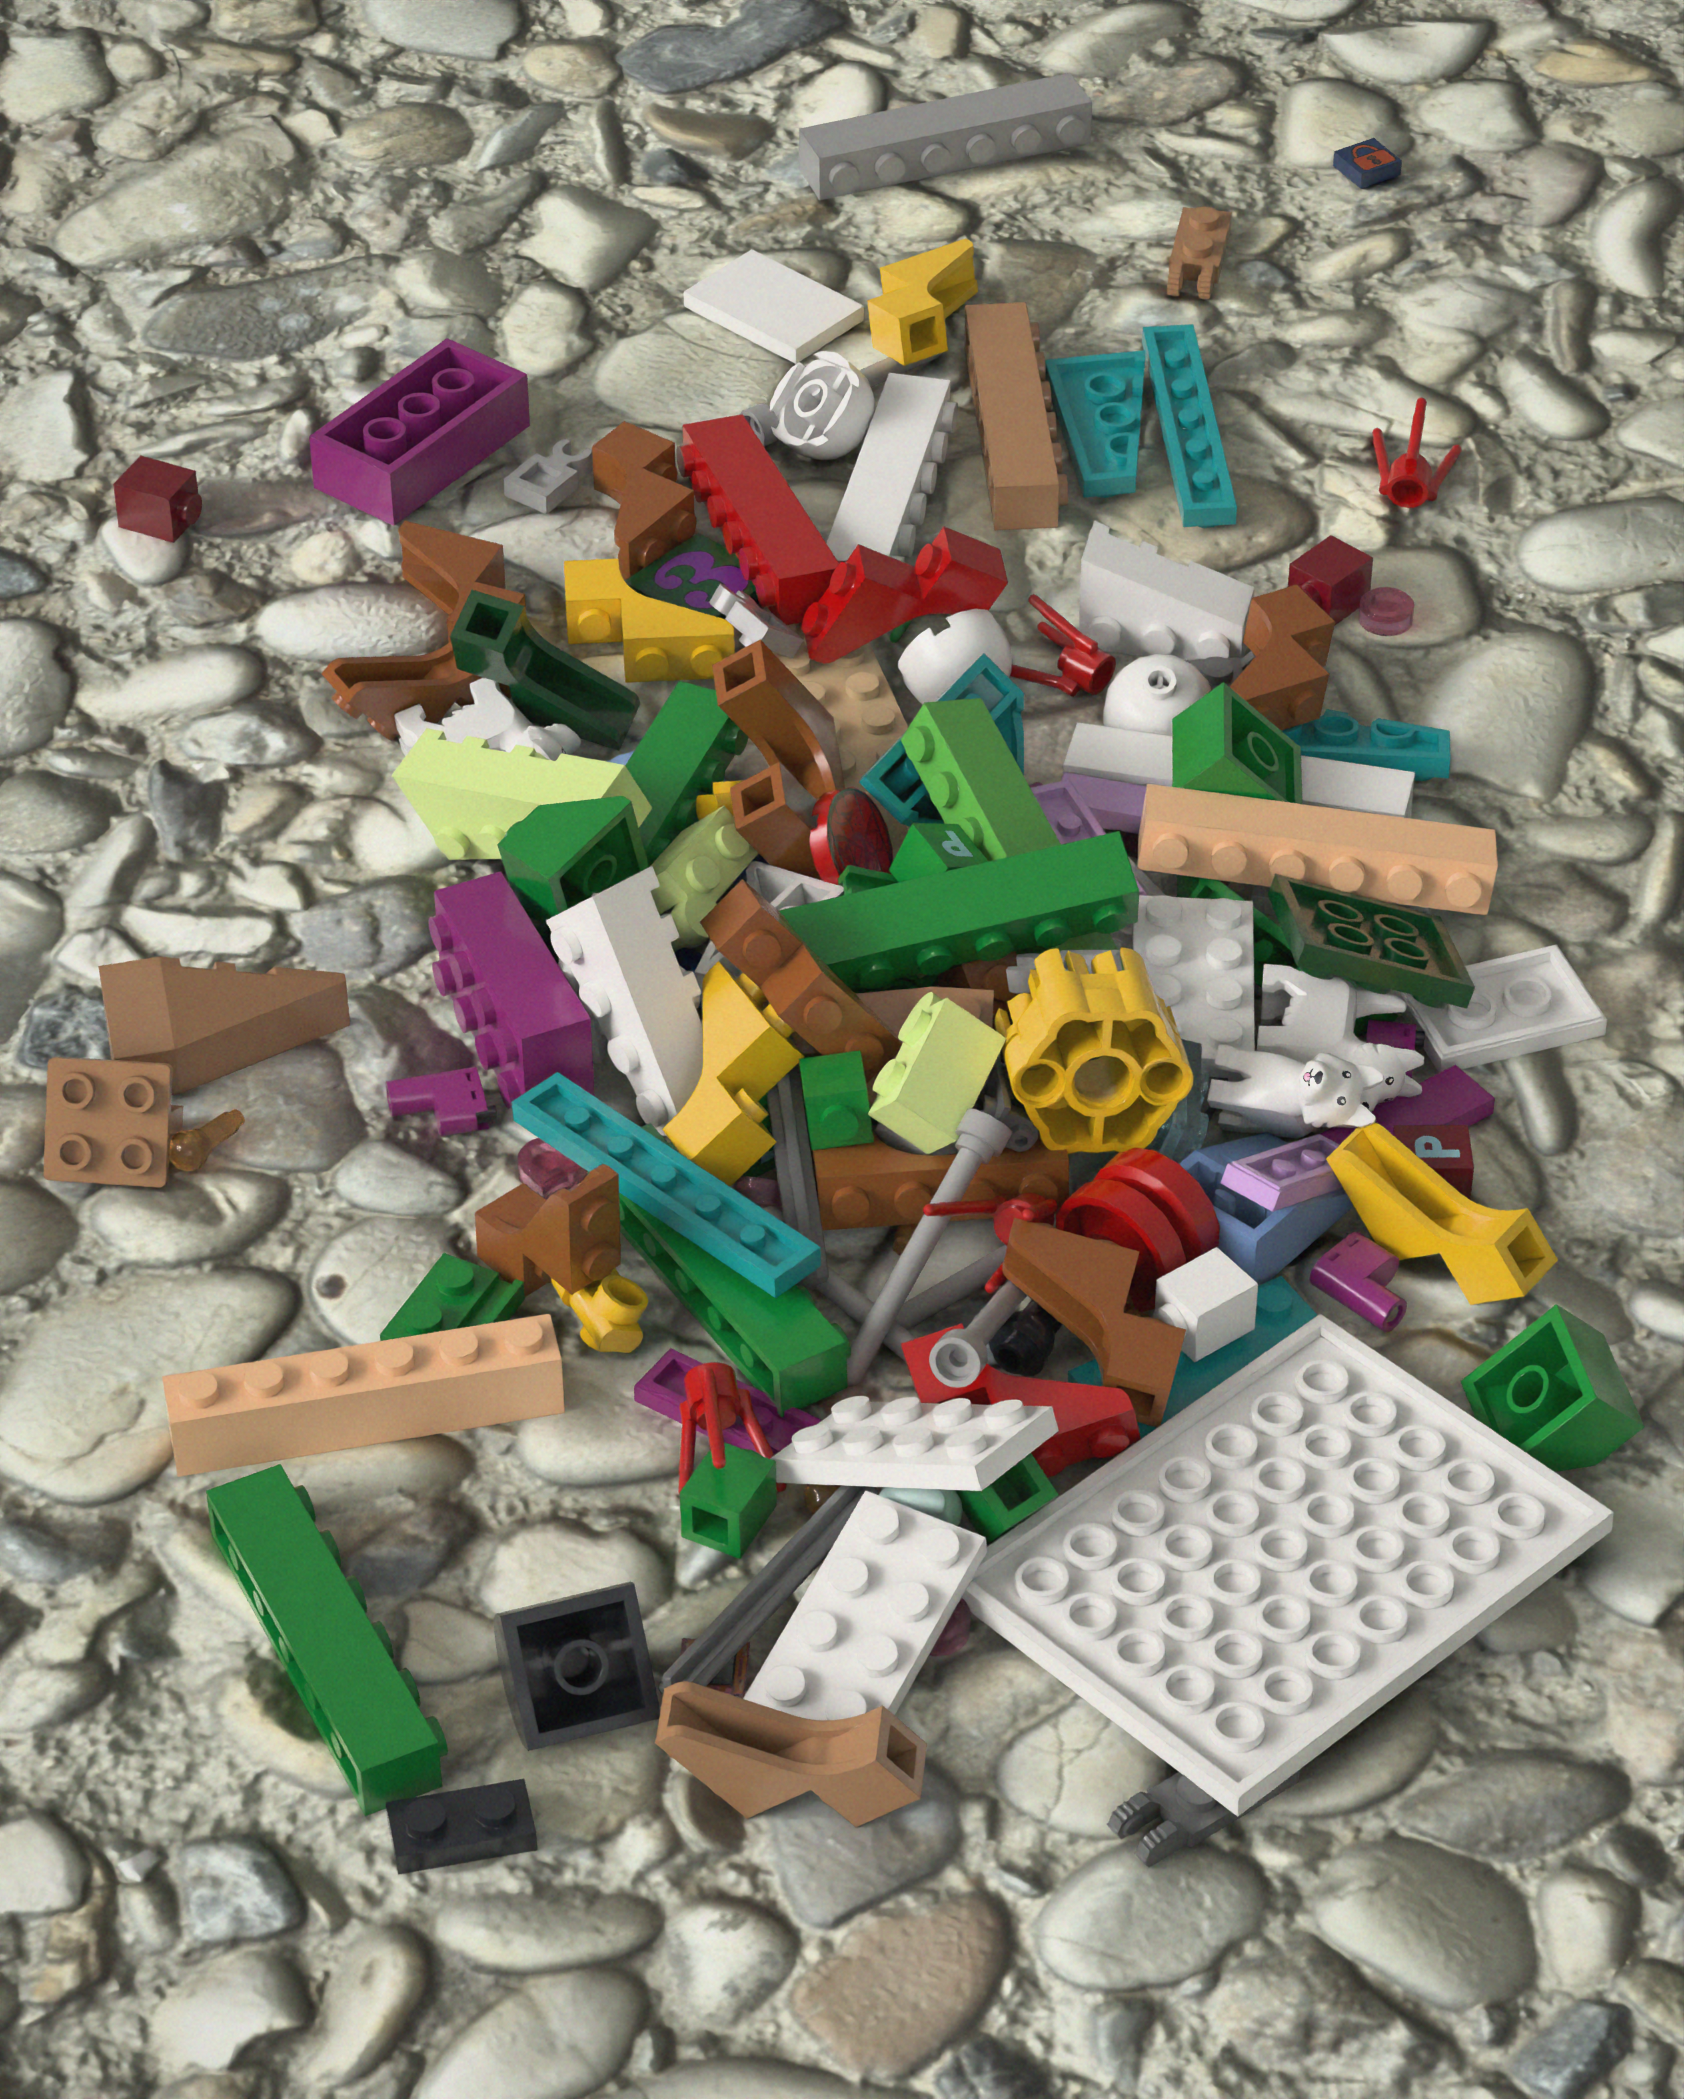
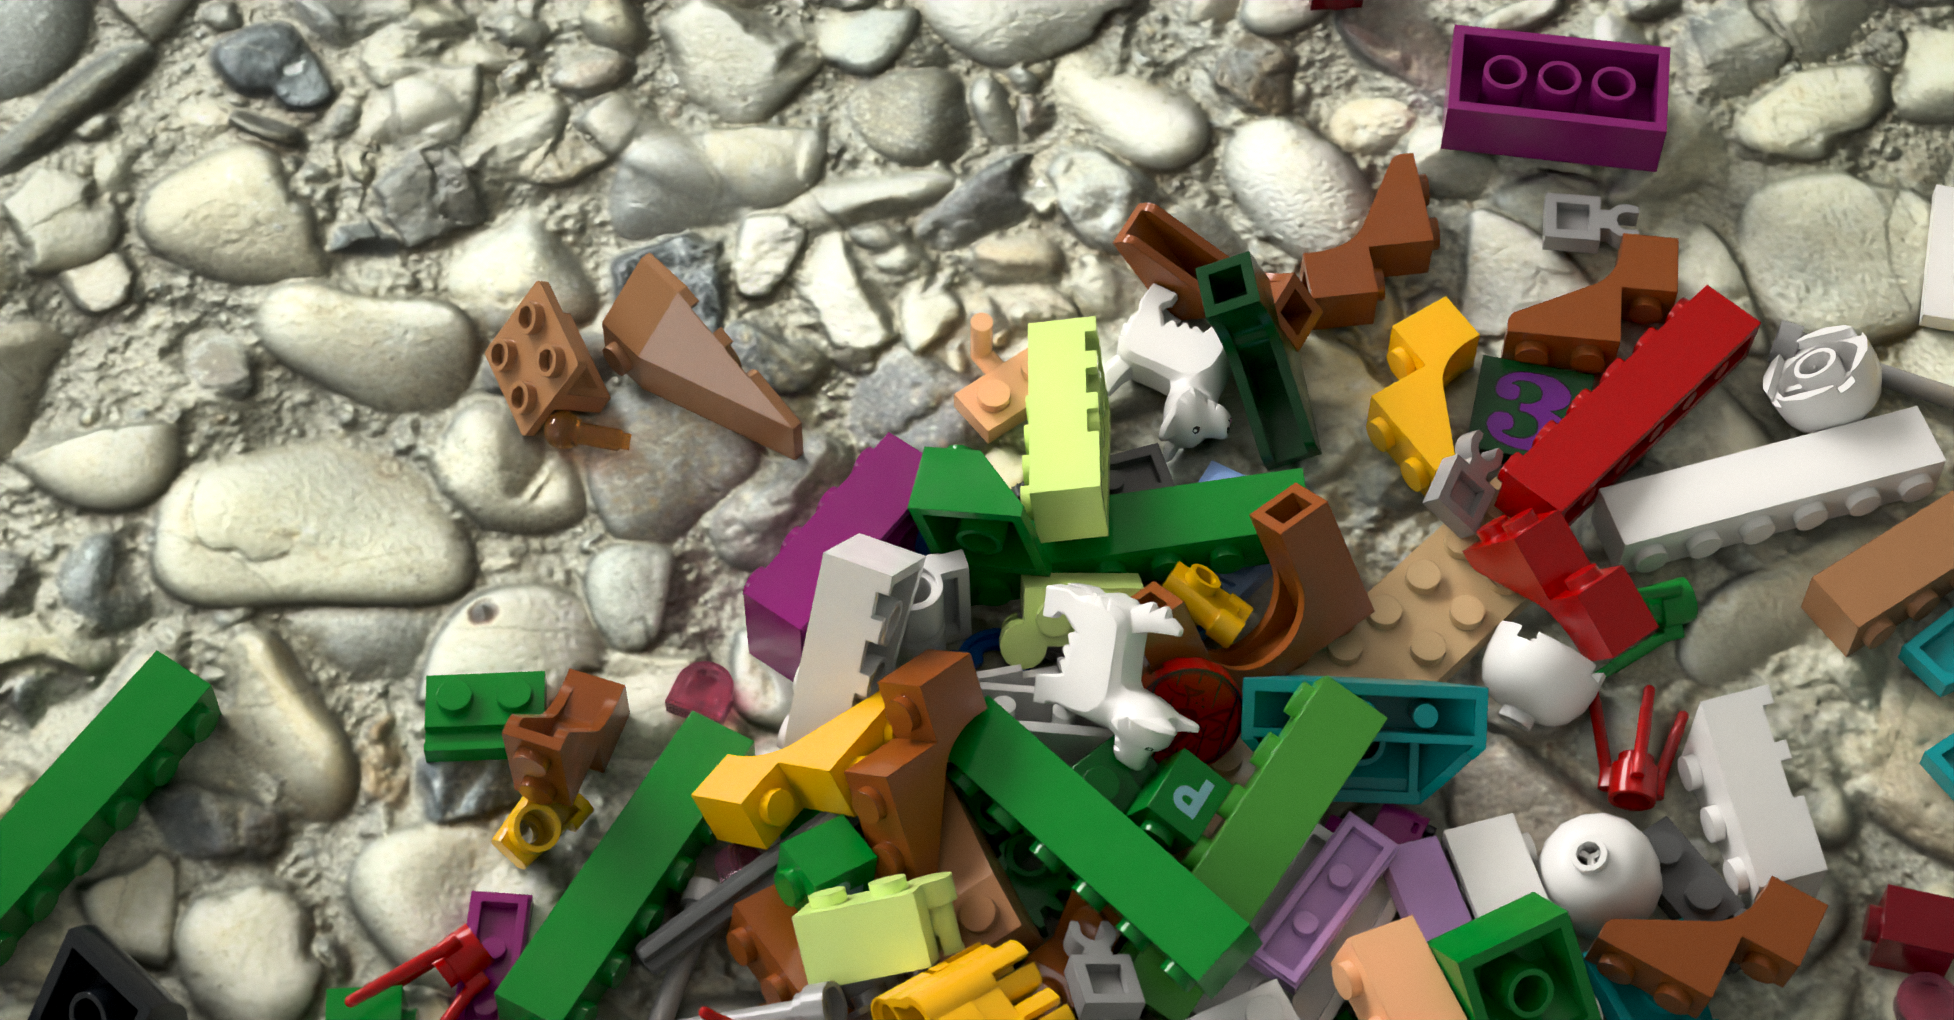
camera: 60 degrees right, 15 degrees up
light nougat brick [162,1314,565,1477] -> none
magenta piece [385,1066,497,1137] -> none
teal plate [512,1072,821,1298] -> none
none -> light nougat plate [954,313,1028,444]
none -> white animal [1033,583,1200,771]

